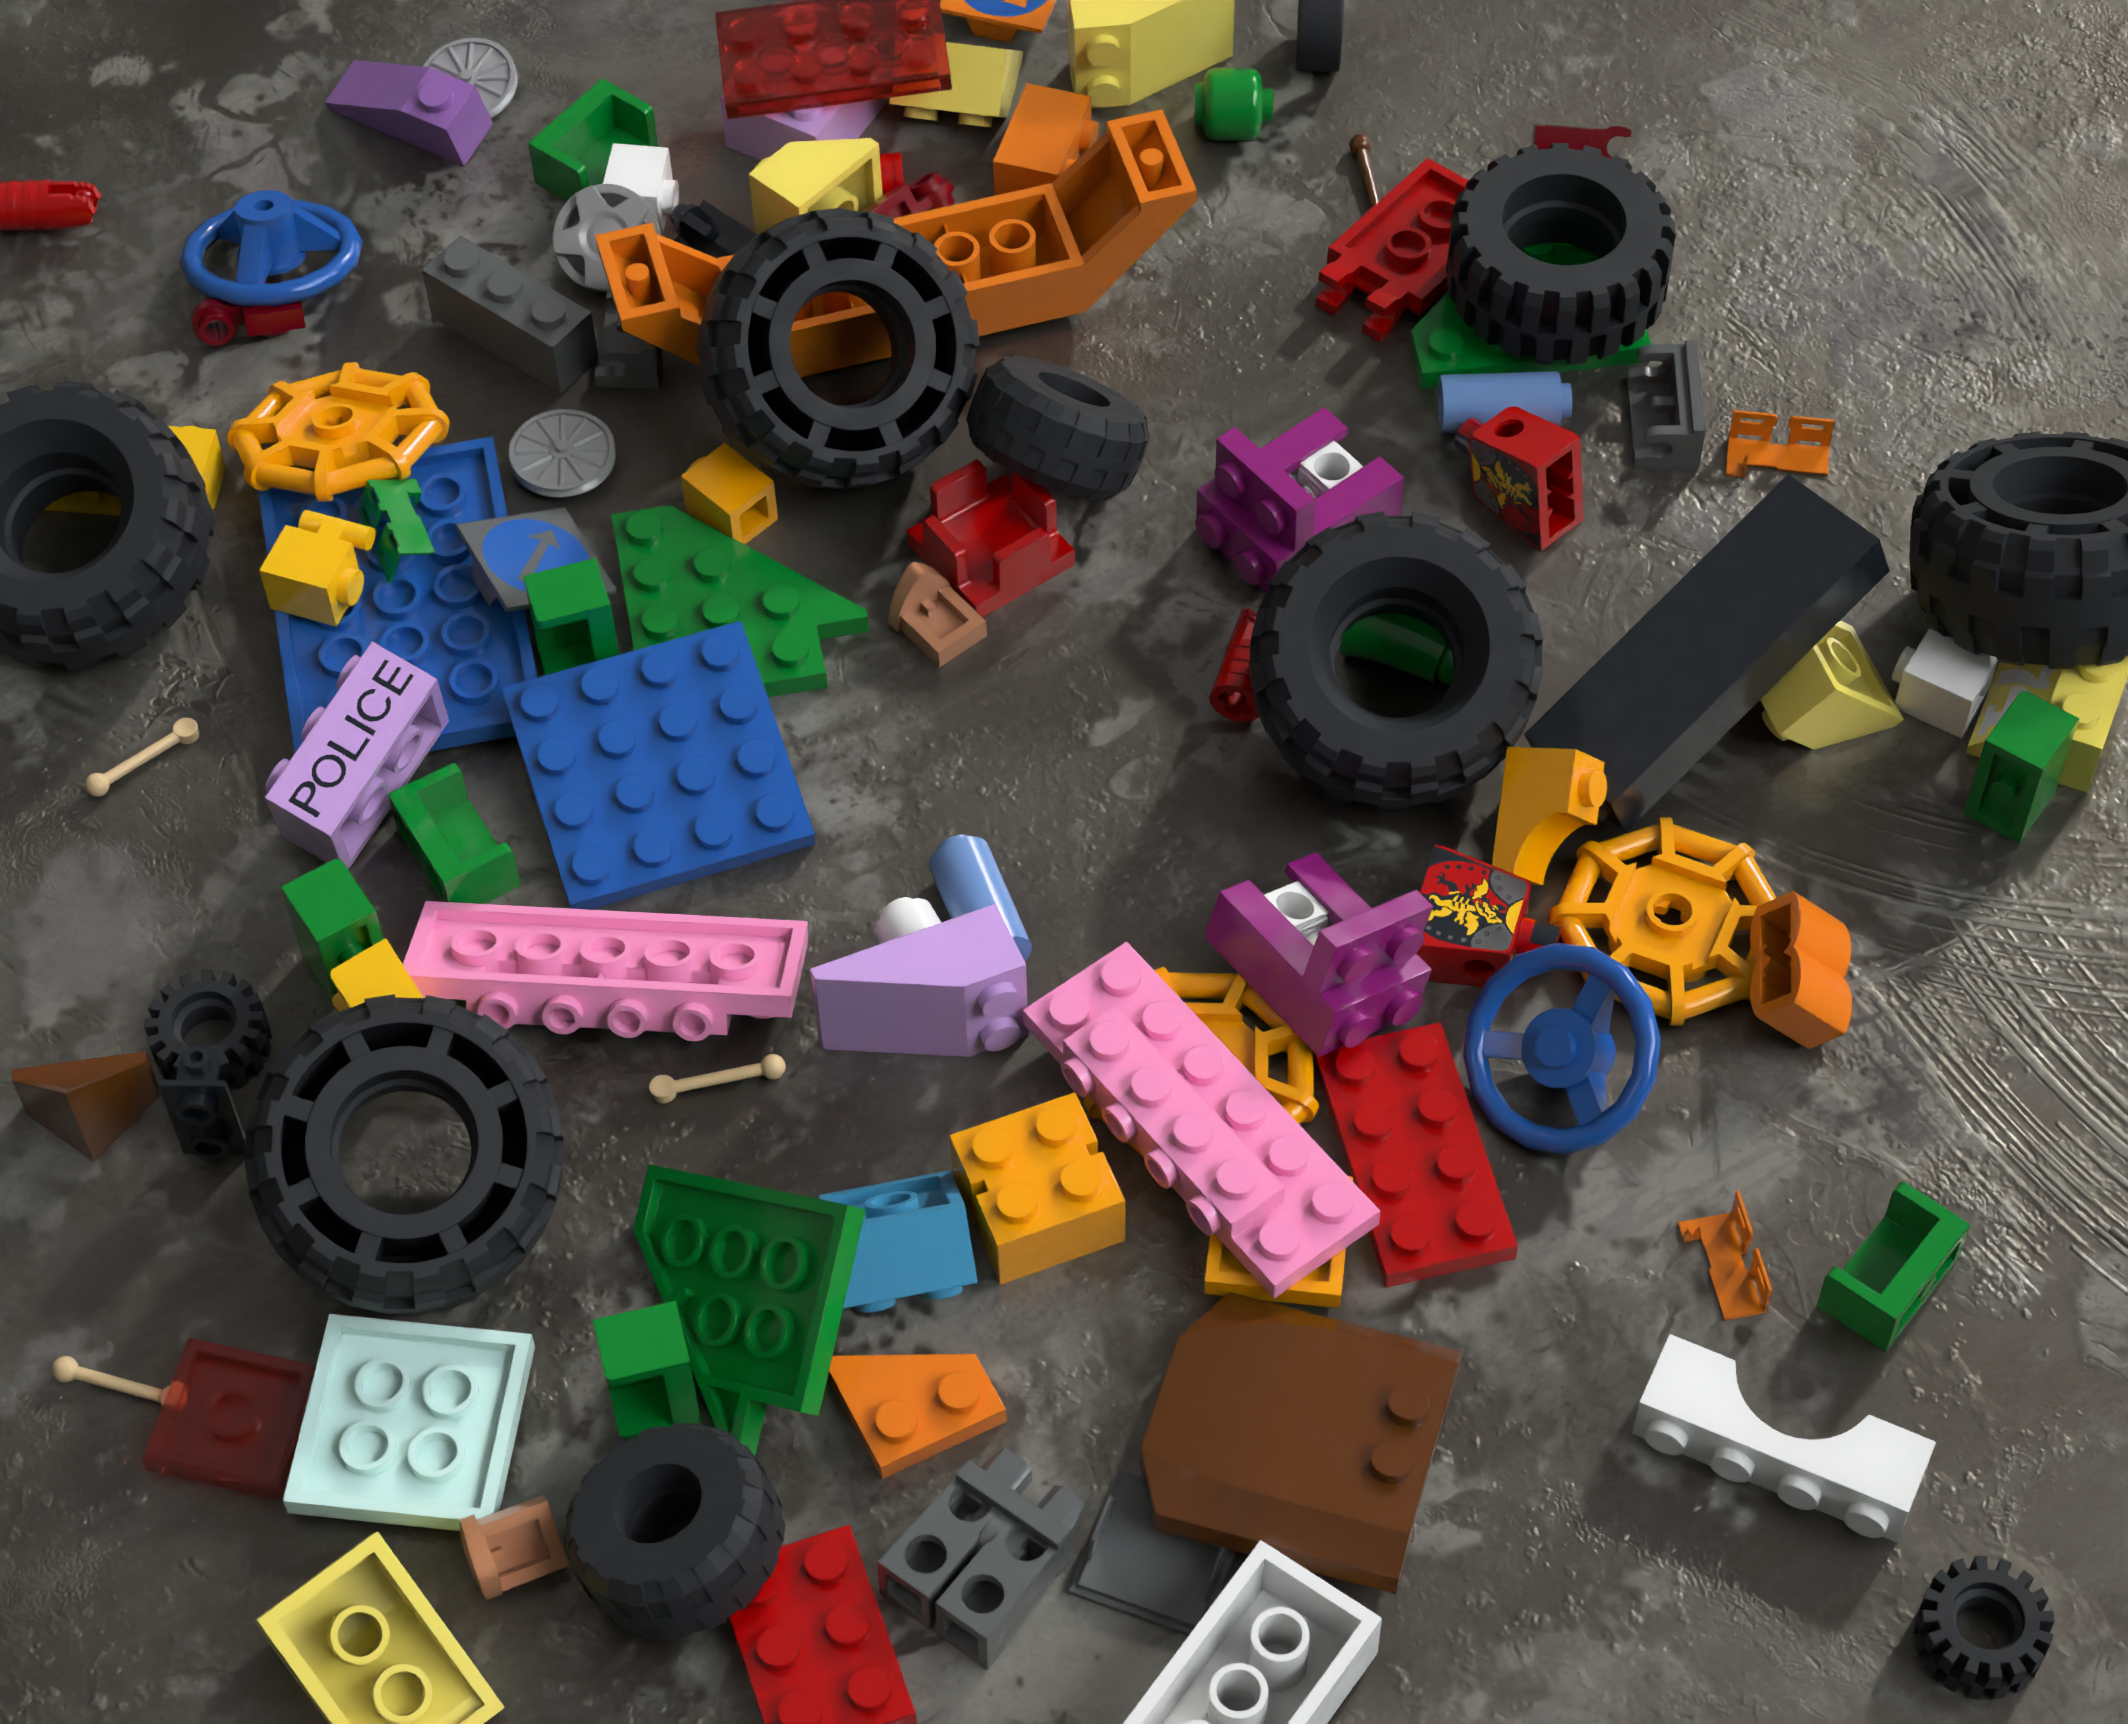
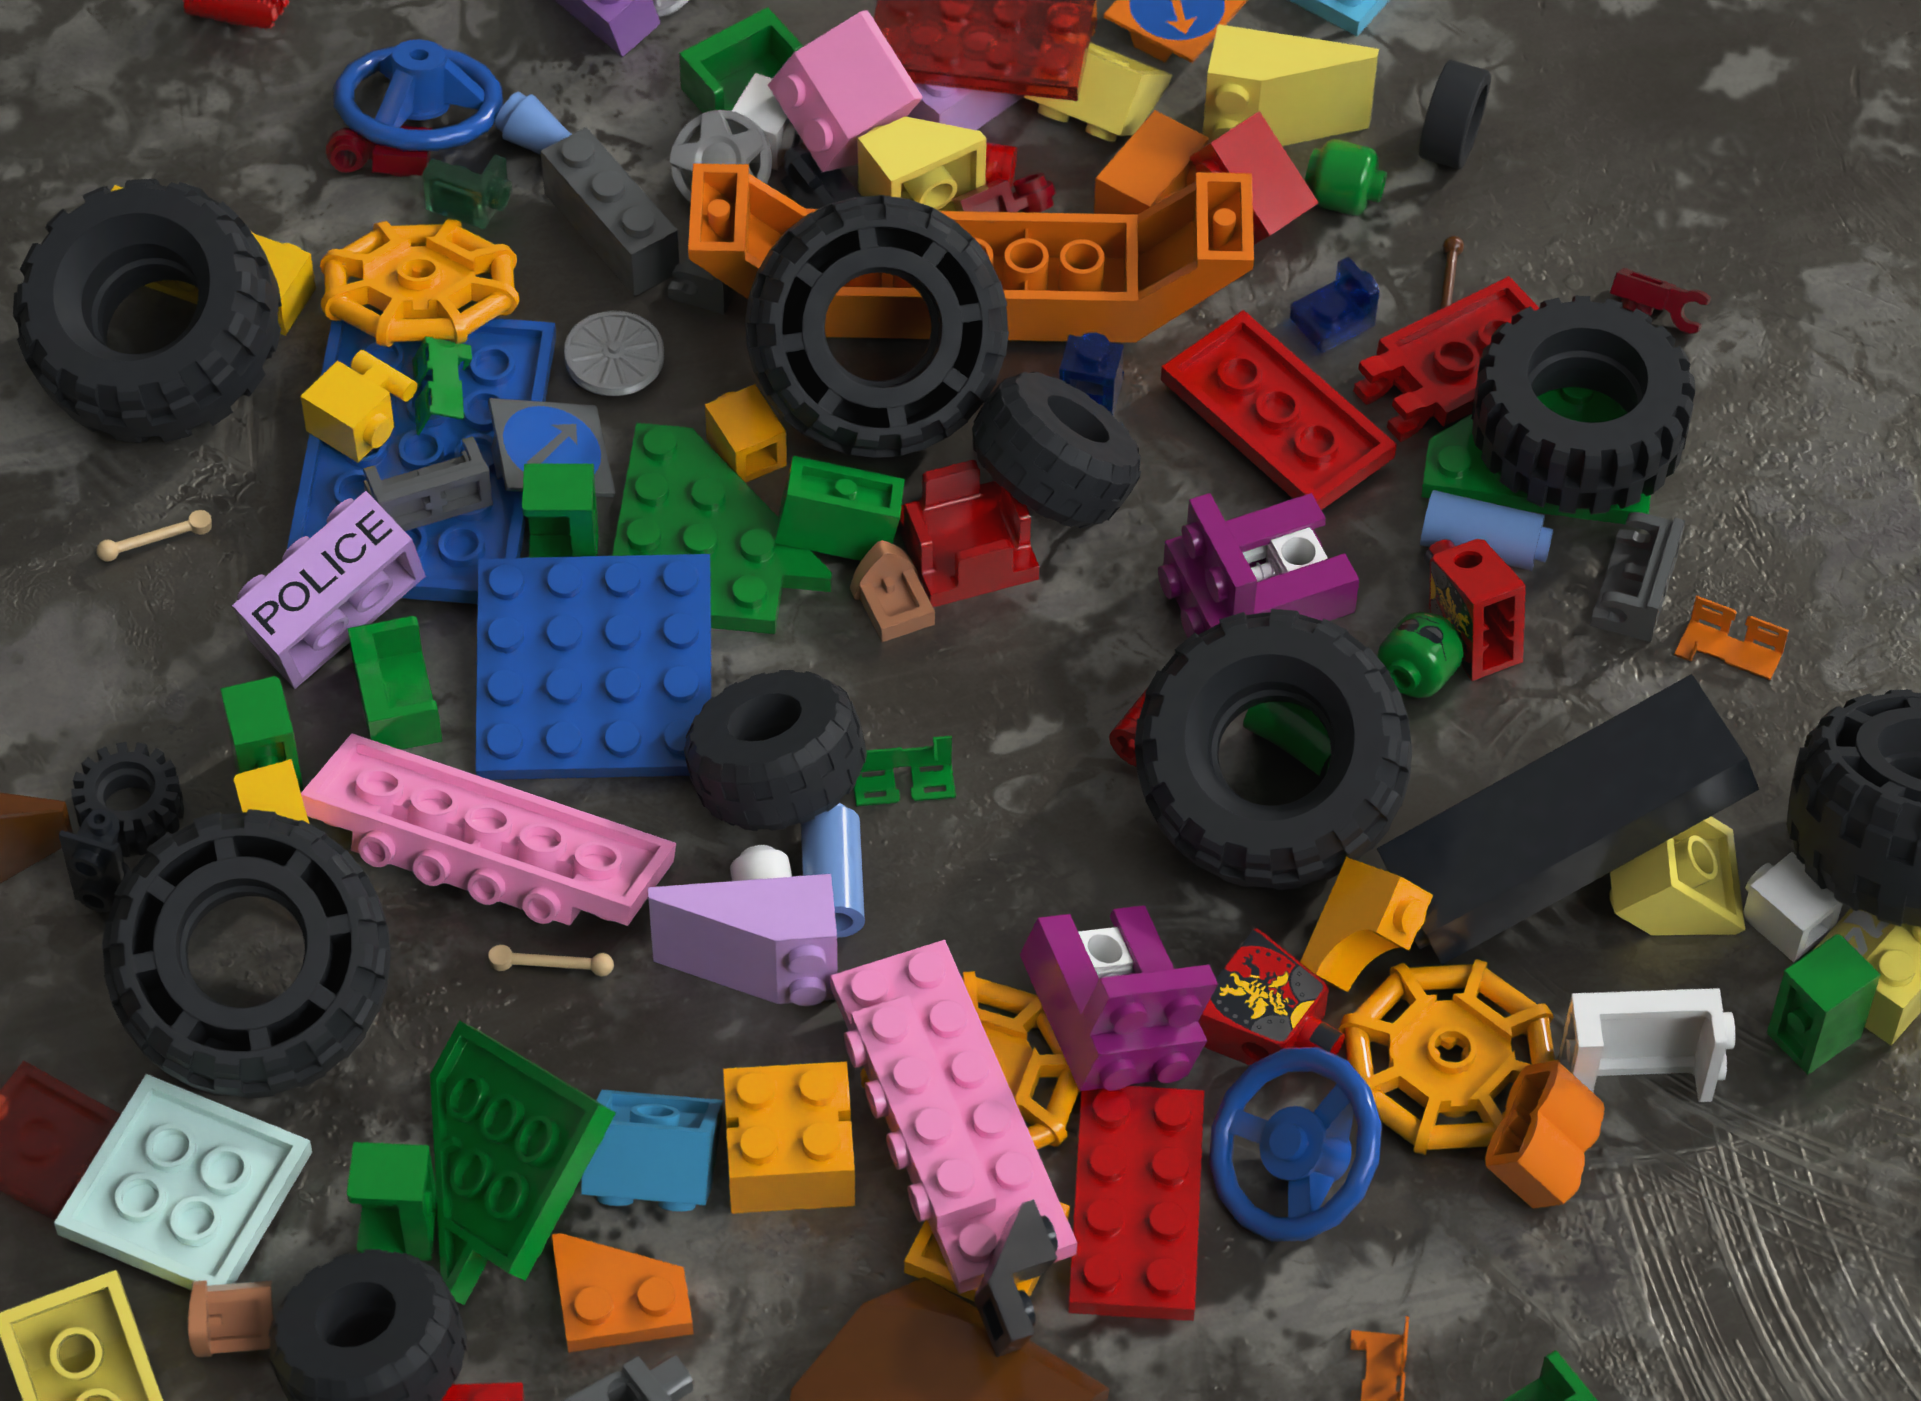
camera: 15 degrees right, 0 degrees up
none -> dark grey hinge [363,436,493,531]
none -> clear green bracket [422,155,512,229]
none -> medium blue cone [495,92,572,155]
none -> black tyre [684,670,867,831]
none -> bright pink slope [768,10,923,172]
none -> green panel [775,456,905,561]
none -> green piece [854,735,956,807]
none -> black slope [973,1199,1058,1357]
none -> clear blue brick [1059,332,1124,416]
none -> red plate [1160,310,1397,510]
none -> brick [1189,111,1318,245]
none -> clear blue bracket [1290,257,1380,354]
none -> green head [1377,612,1464,698]
none -> white panel [1558,988,1735,1102]

